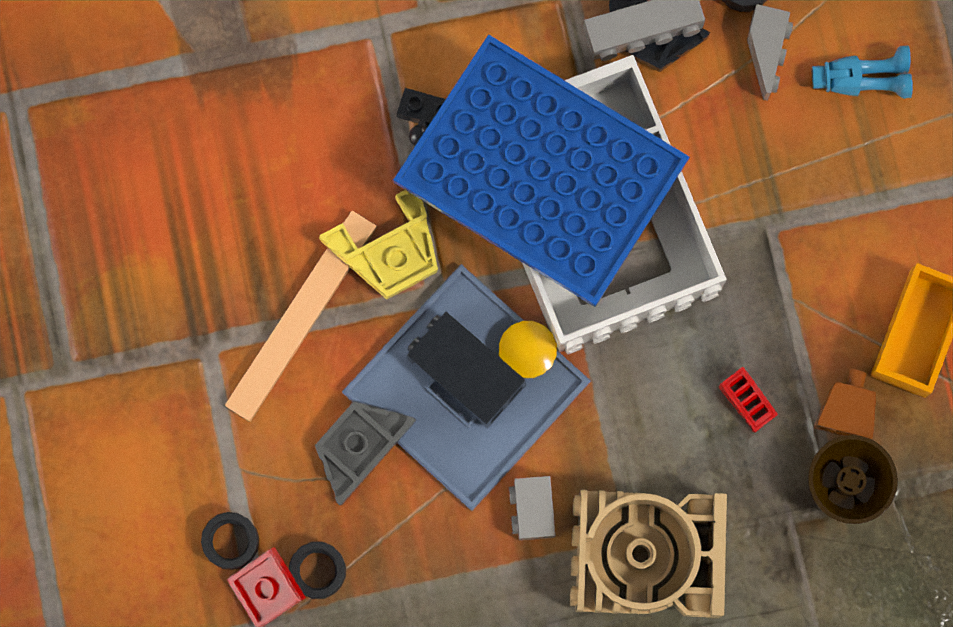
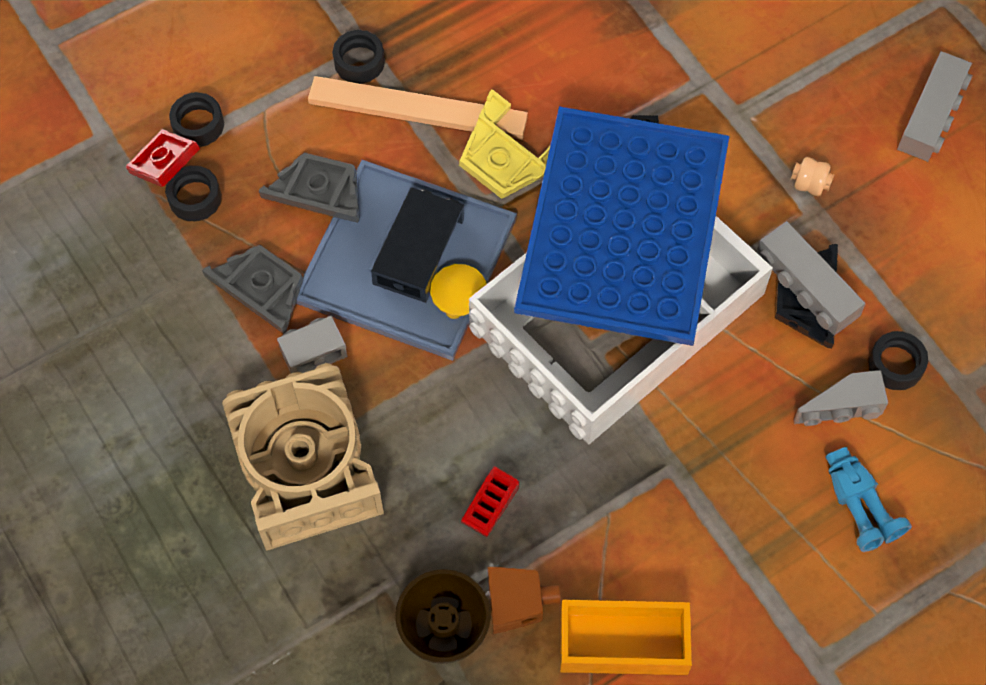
camera: 70 degrees right, 15 degrees down
none -> dark grey wing [202,245,303,334]
none -> black tyre [332,30,385,84]

